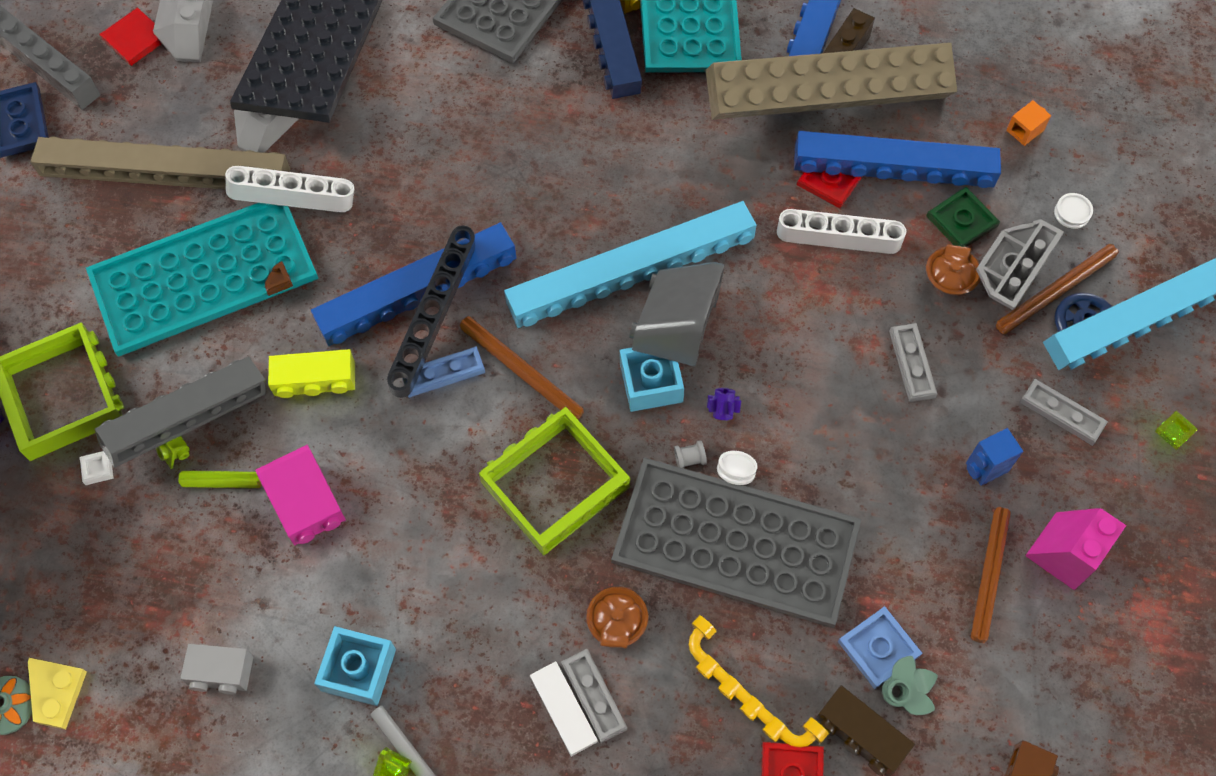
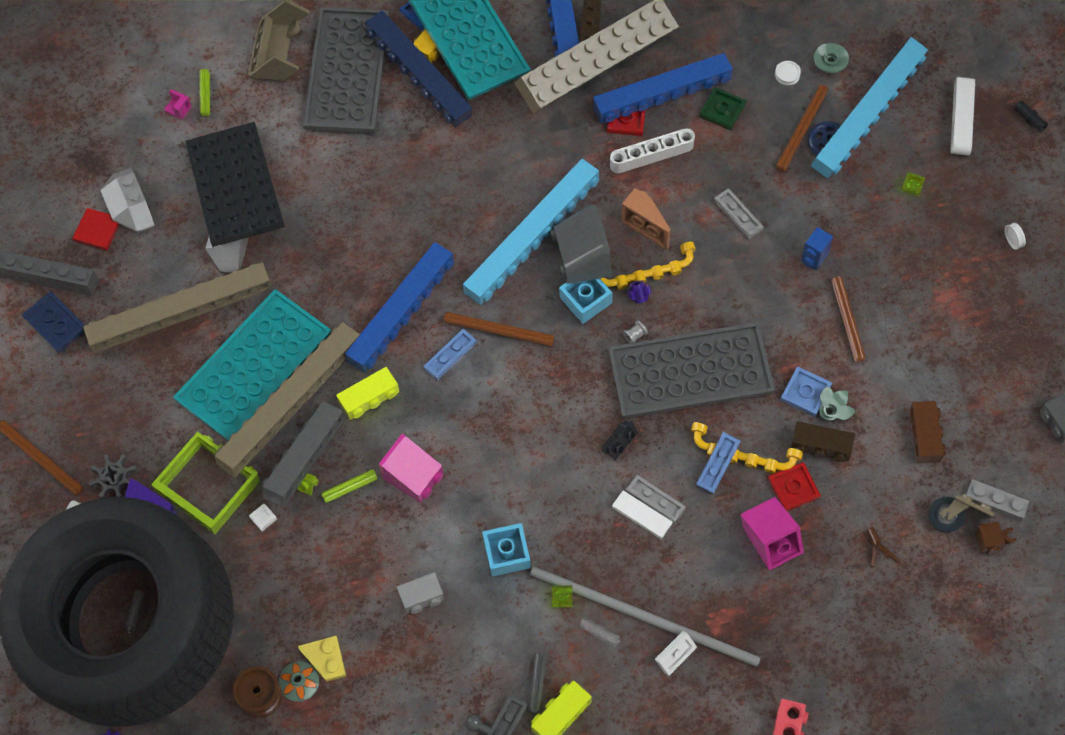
camera: 25 degrees left, 0 degrees up
white beam [225,166,354,212] -> none
reddish brown tile [265,261,293,296] -> none
black beam [387,225,475,398] -> none
lime window [479,407,630,556] -> none
dark orange piece [586,587,648,649] -> none
white piece [717,451,757,485] -> none
dark orange piece [926,244,981,295] -> none
light grey wedge [976,219,1064,310] -> none
orange brick [1006,100,1052,146] -> none
light grey tile [1020,379,1108,446] -> none
dark pink slope [1025,508,1126,590] -> none
none -> dark tan brick [215,322,360,478]
none -> yellow bar [600,241,696,290]
none -> black hinge [602,421,638,461]
none -> nougat slope [621,188,671,250]
none -> medium blue tile [696,432,741,494]
none -> sand green dish [813,43,849,74]

